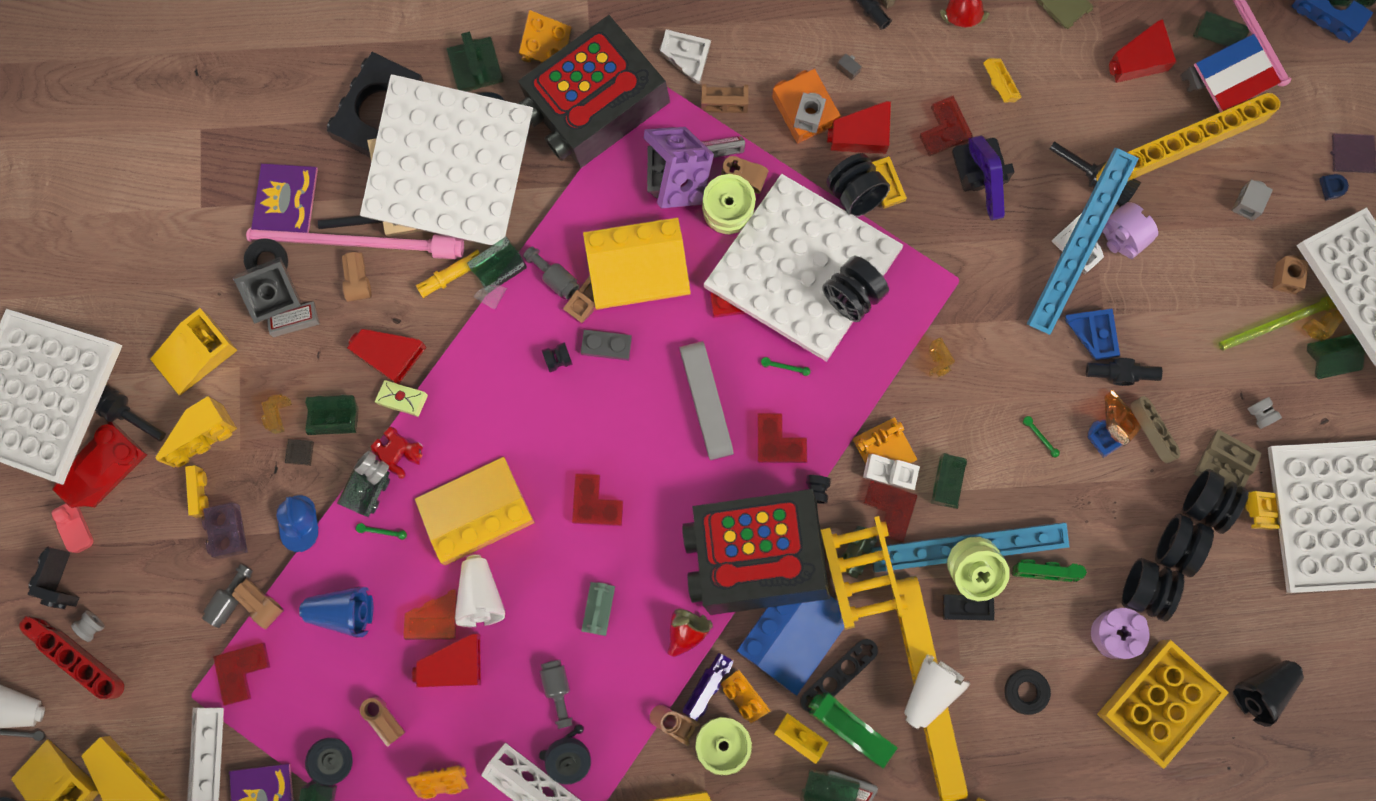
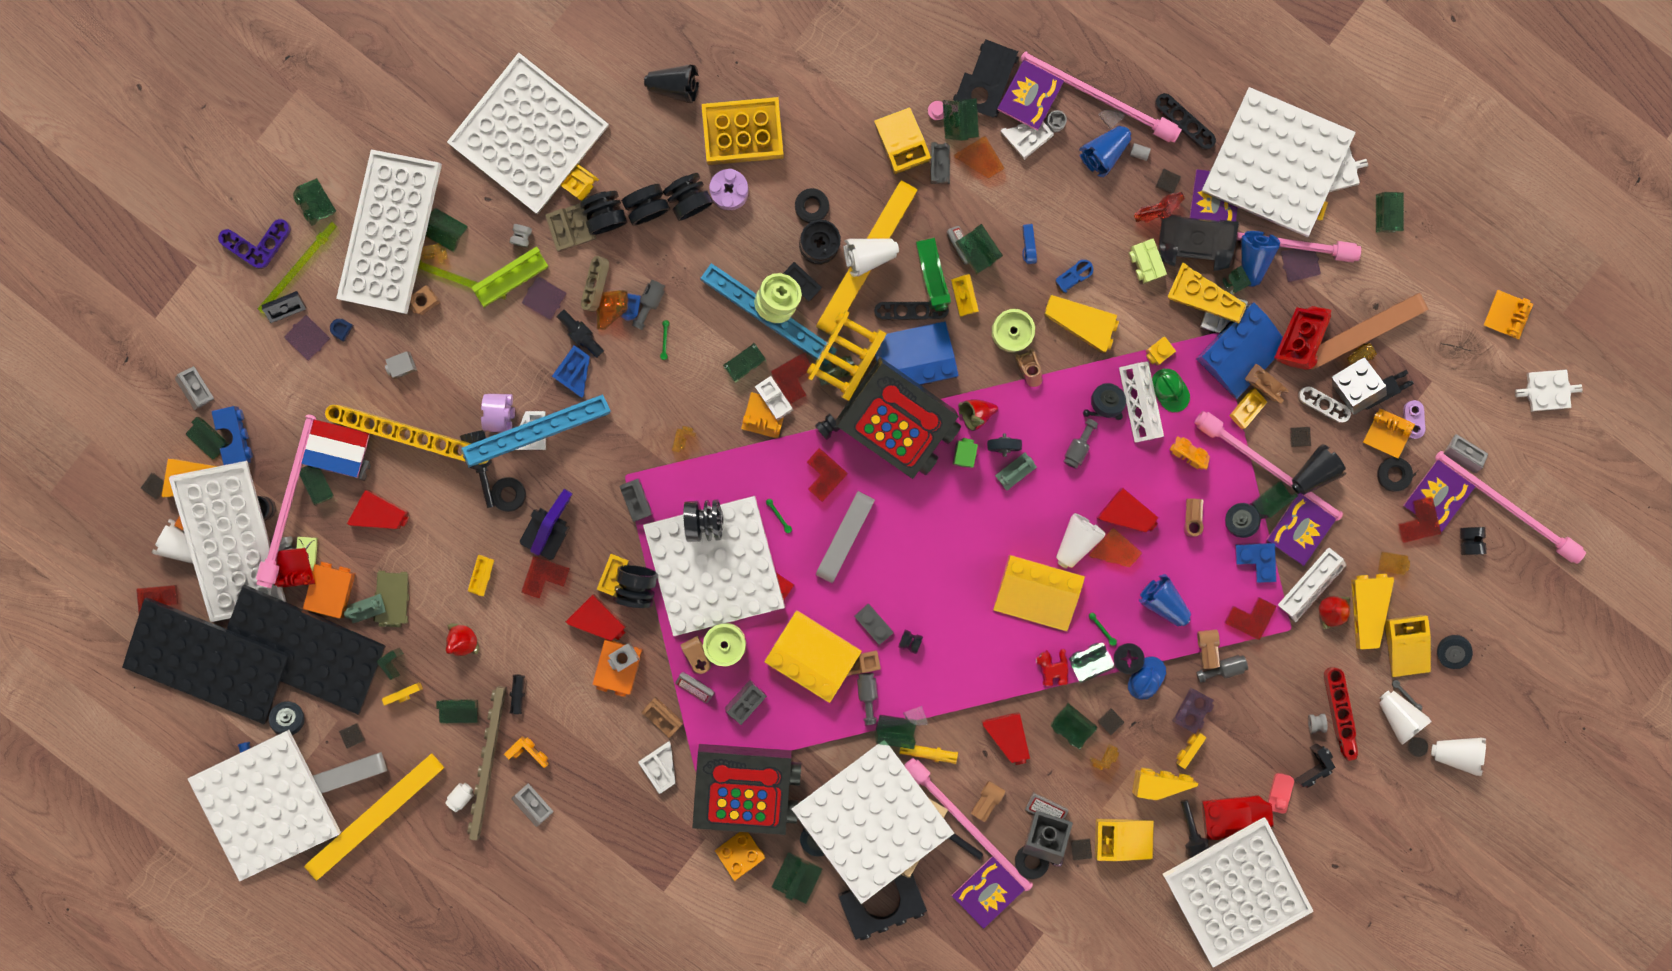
camera: 140 degrees left, 10 degrees up
light grey wheel [354,450,389,485] -> none
yellowish green tile [375,380,428,417] -> none
clear red plate [572,474,623,526] -> none
medium lavender bracket [643,127,714,208] -> none
hinge [682,653,734,721] -> none
light orange hinge [721,670,771,723] -> none
flat silver piece [836,54,862,80] -> none
green hinge [1012,559,1087,582] -> none
none -> lime fence [471,246,549,308]
none -> black tyre [491,477,526,512]
none -> clear purple piece [522,276,567,320]
none -> dark grey hinge [619,479,653,522]
none -> dark grey piece [632,280,665,330]
none -> black wheel [799,219,841,265]
none -> bright green brick [953,438,978,468]
none -> black wheel [987,433,1022,457]
none -> clear smoke tile [1070,838,1092,860]
none -> black gear [1113,643,1145,674]
none -> blue plate [1235,543,1276,583]
none -> red hat [1319,596,1350,629]

